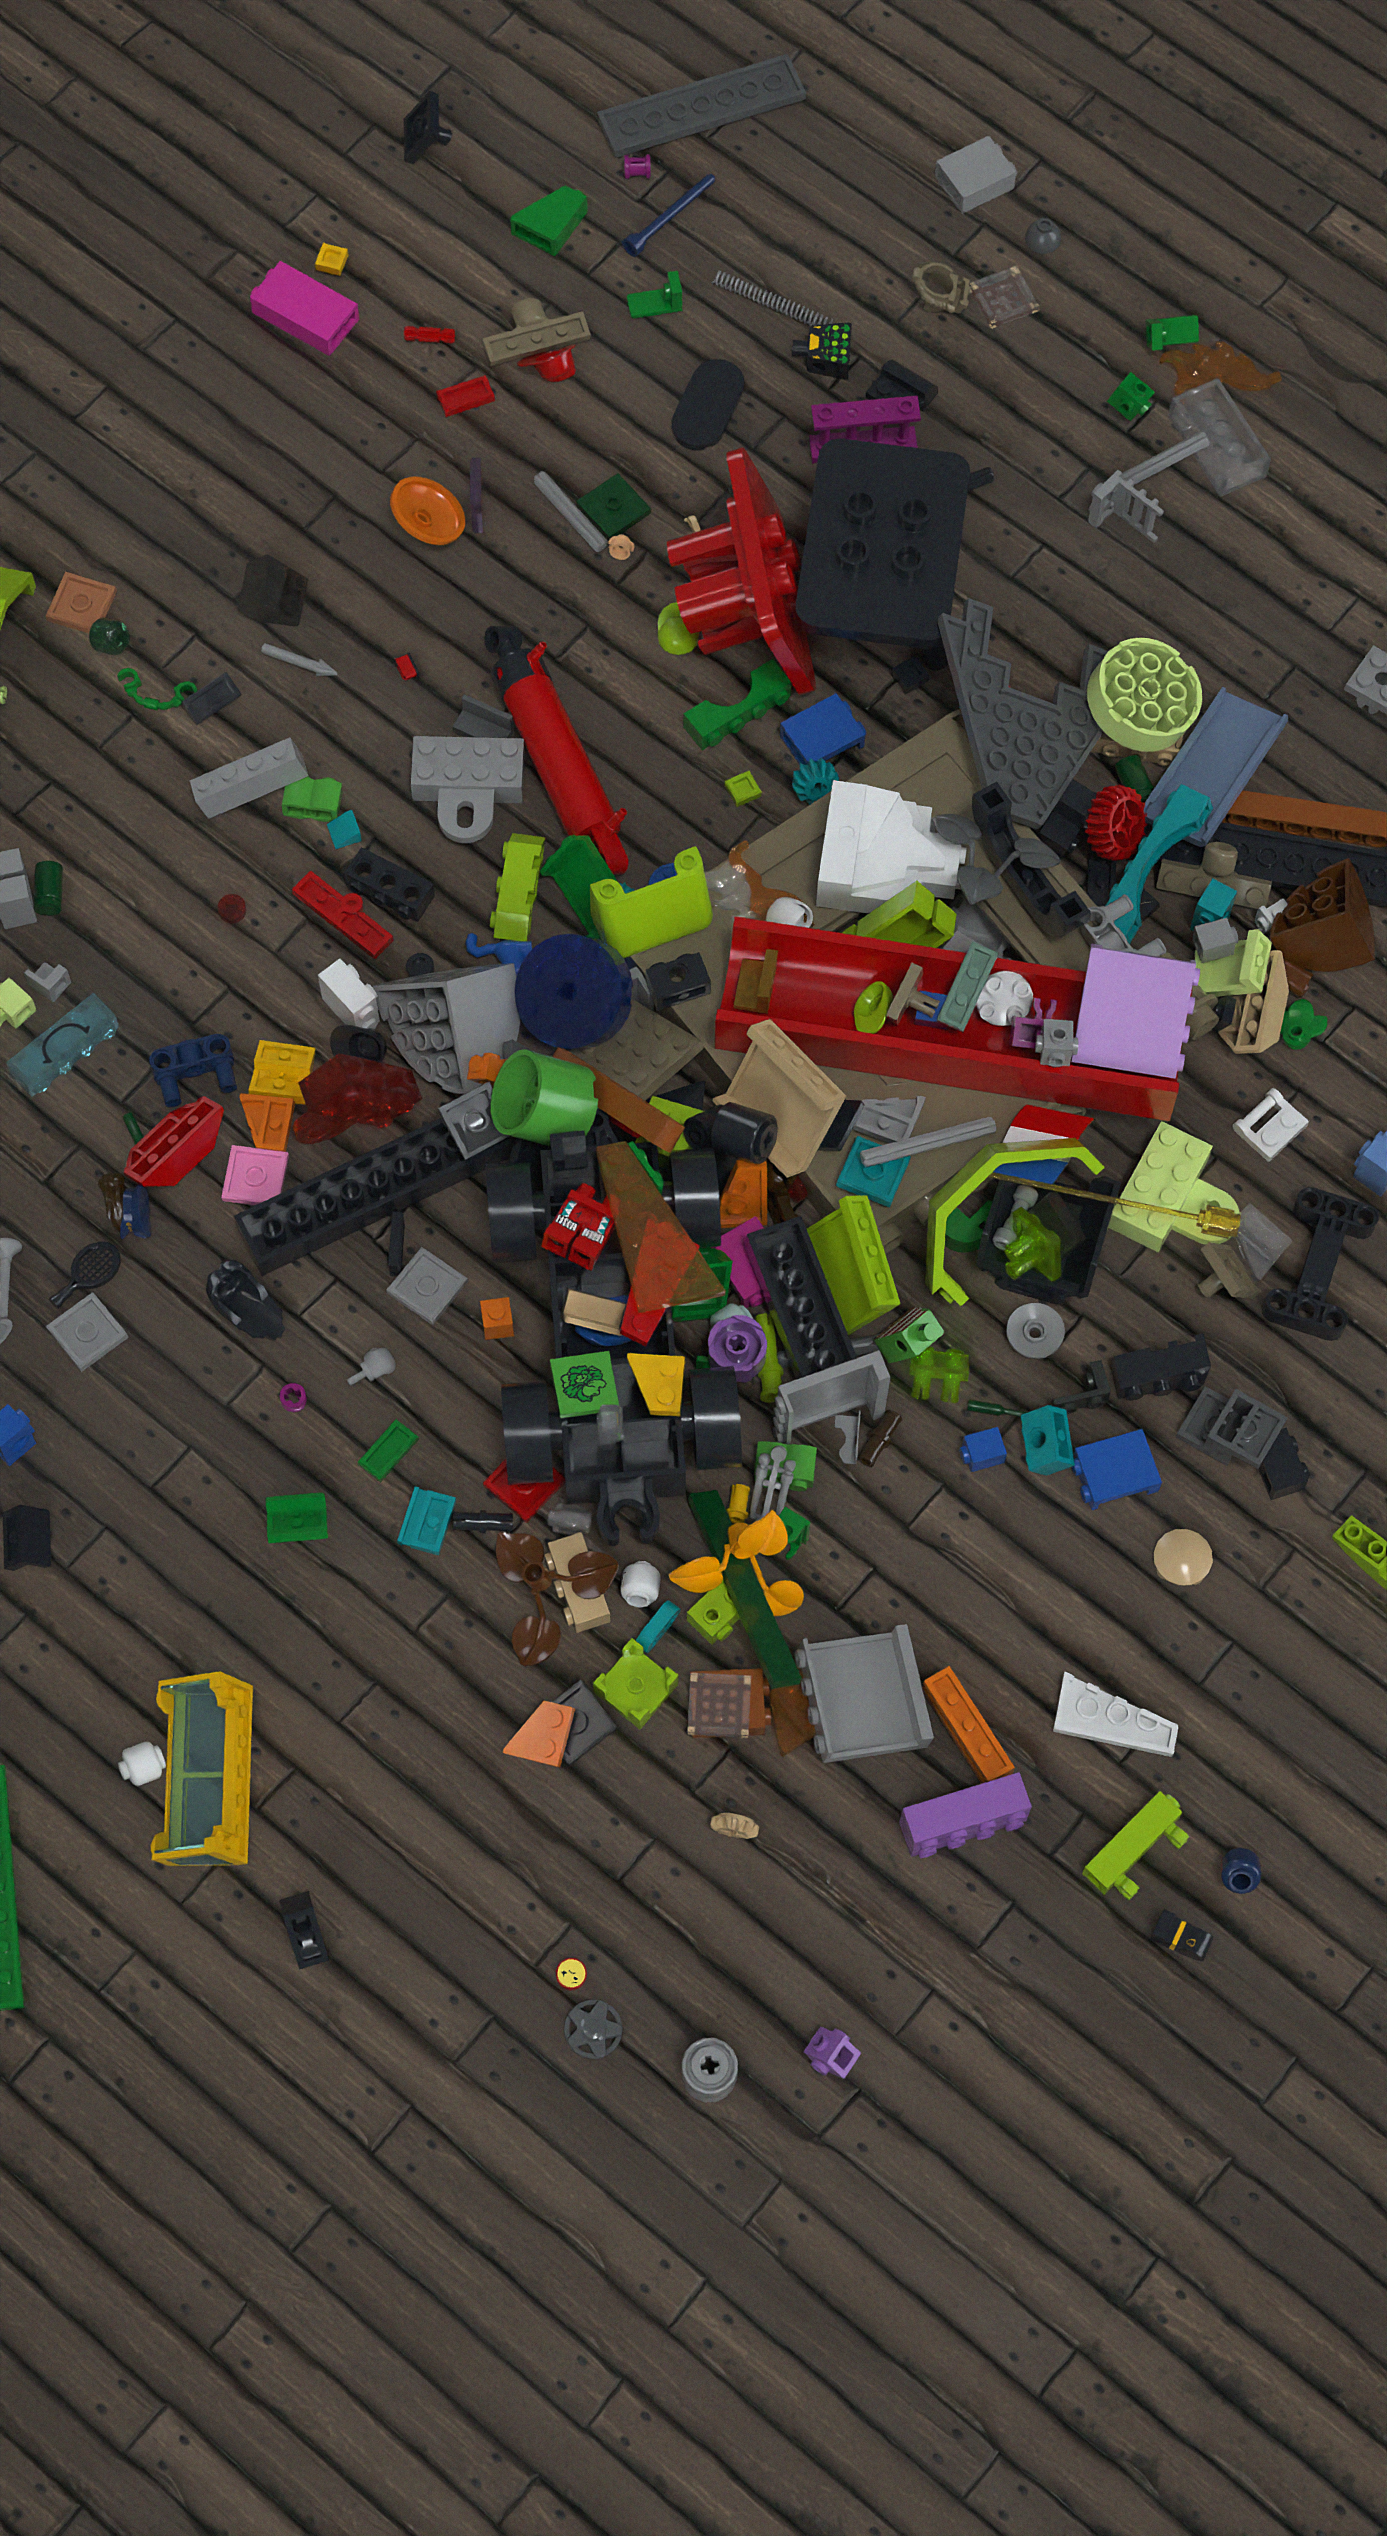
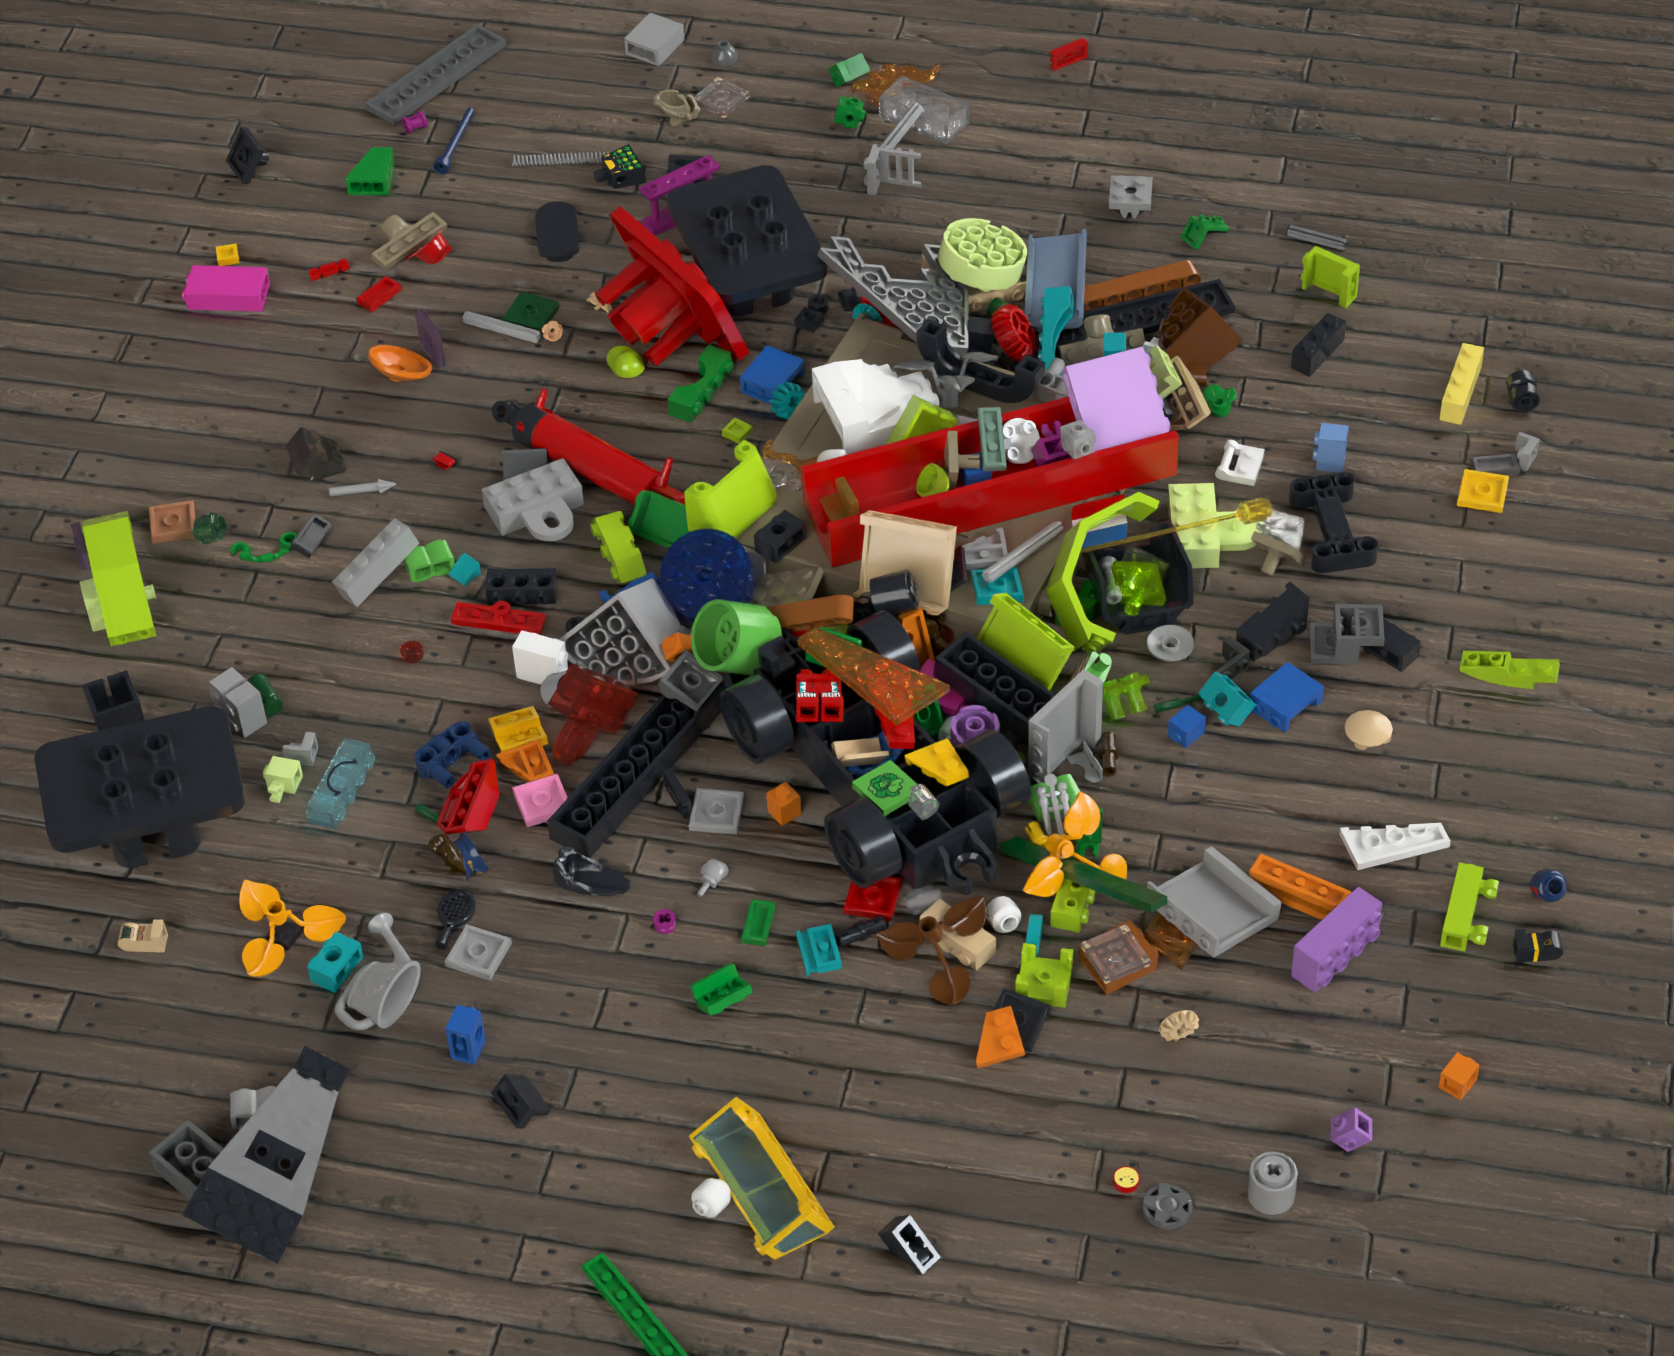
camera: 25 degrees left, 20 degrees down
green bracket [627,271,683,319] -> none
none -> orange brick [1438,1052,1480,1100]

